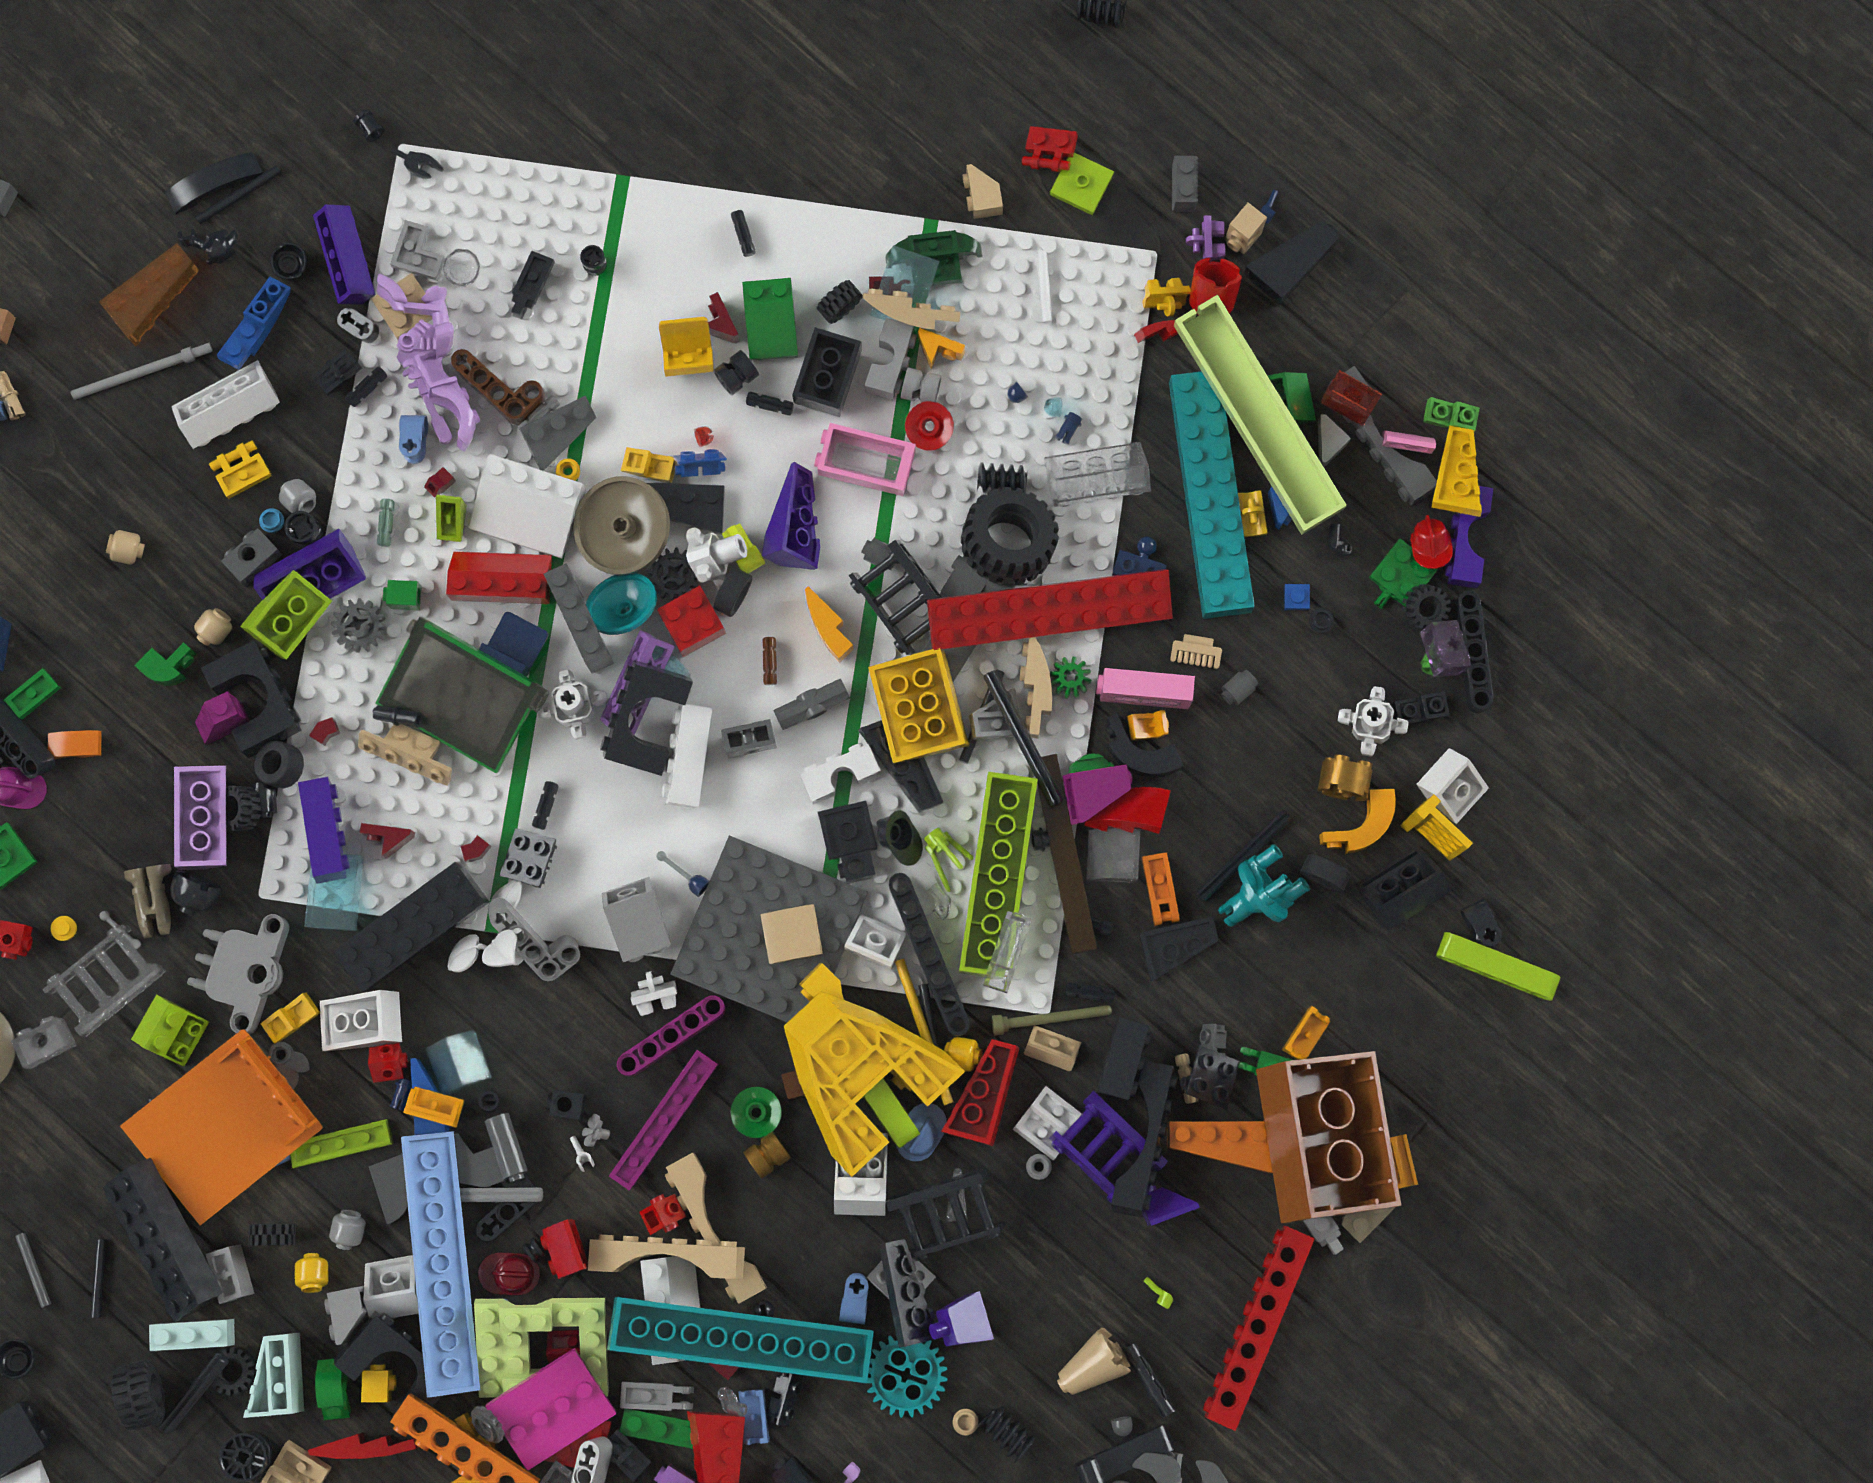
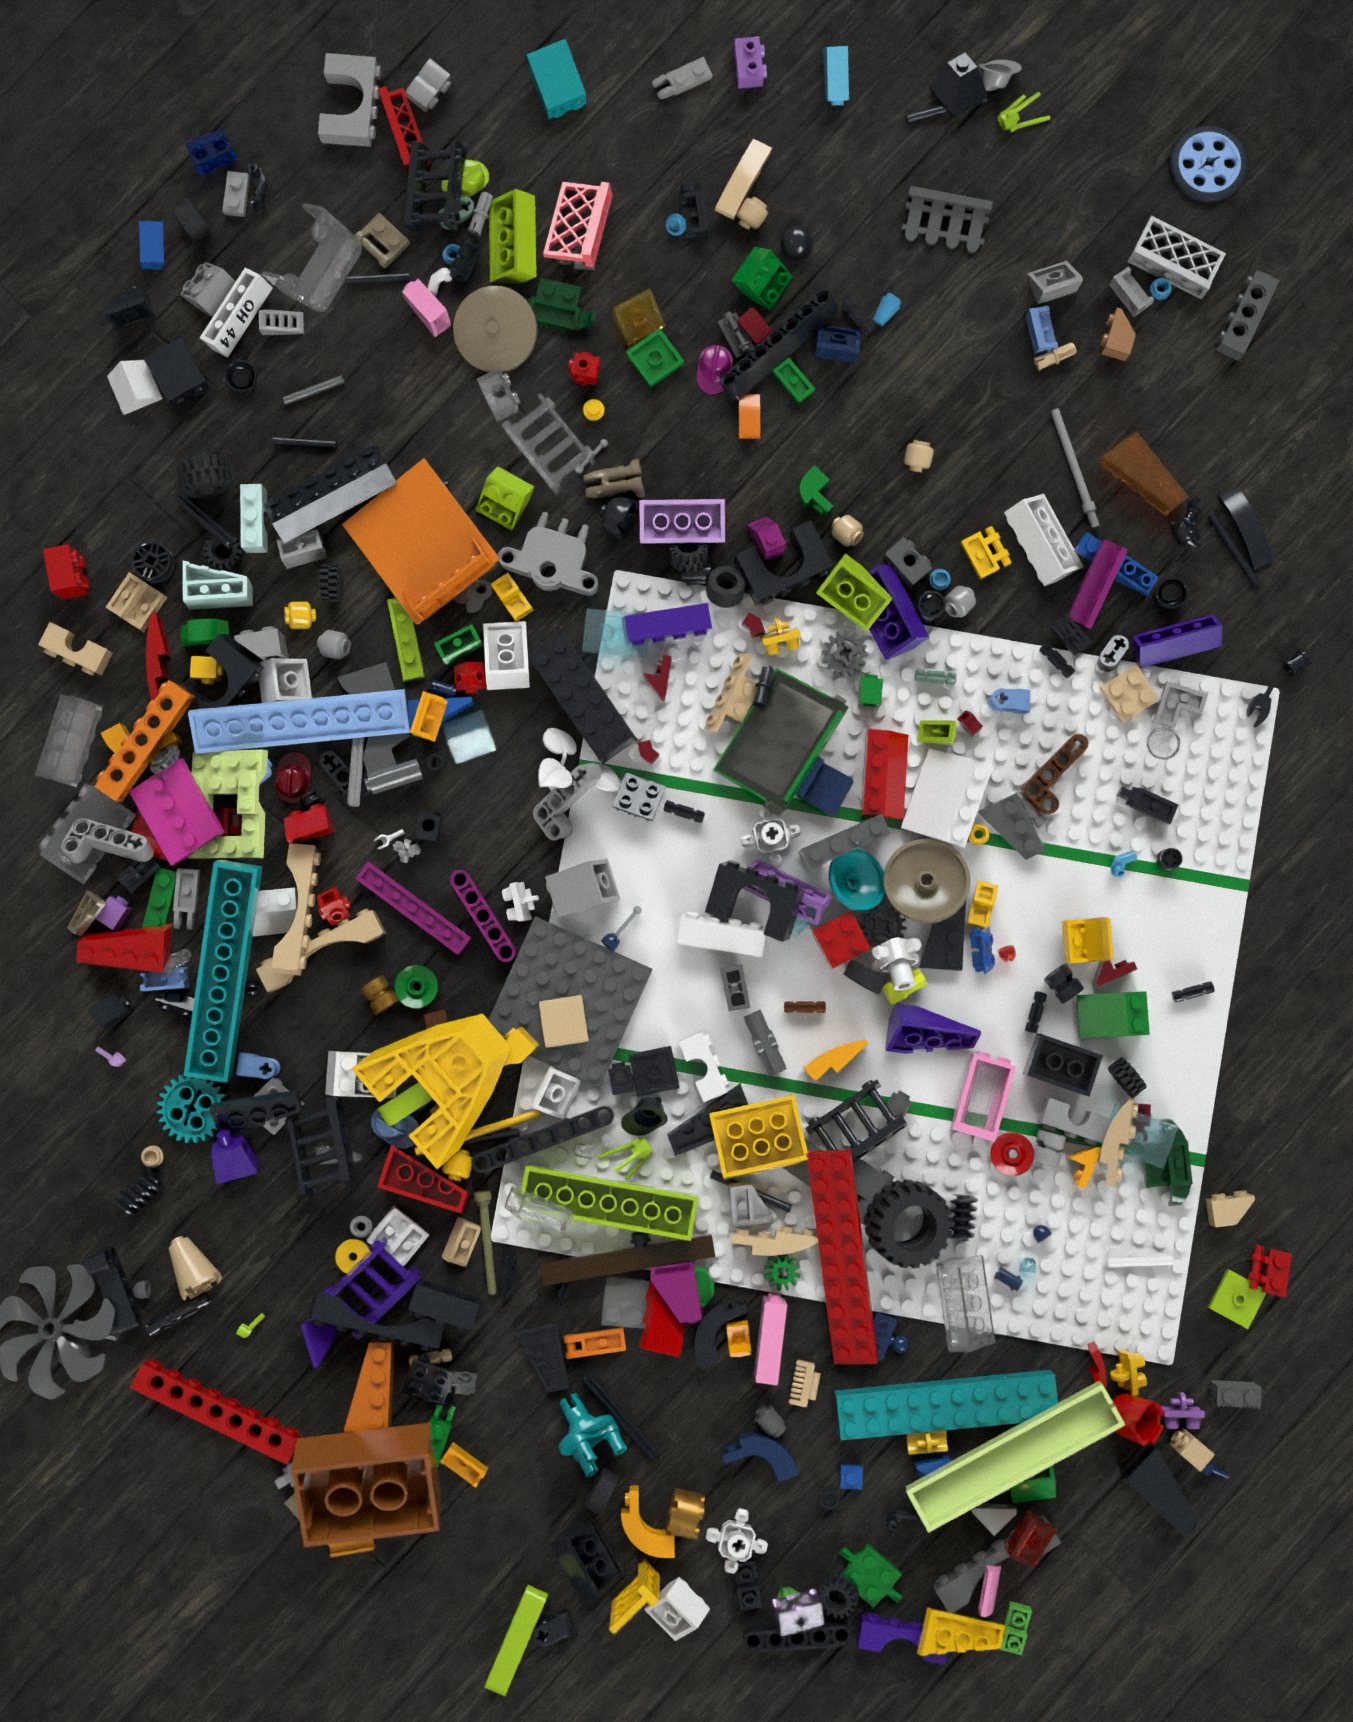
camera: 90 degrees right, 5 degrees up
lavender piece [377,274,480,452] -> none
black axle [984,670,1063,806] -> none
red piece [1410,515,1453,569] -> none
none -> yellow piece [335,1238,370,1273]
none -> green brick [434,624,483,665]
none -> dark blue arch [721,1432,799,1482]
none -> yellow hips [760,618,801,655]
none -> magenta fence [1068,539,1128,629]
none -> dark azure arm [1110,850,1137,878]

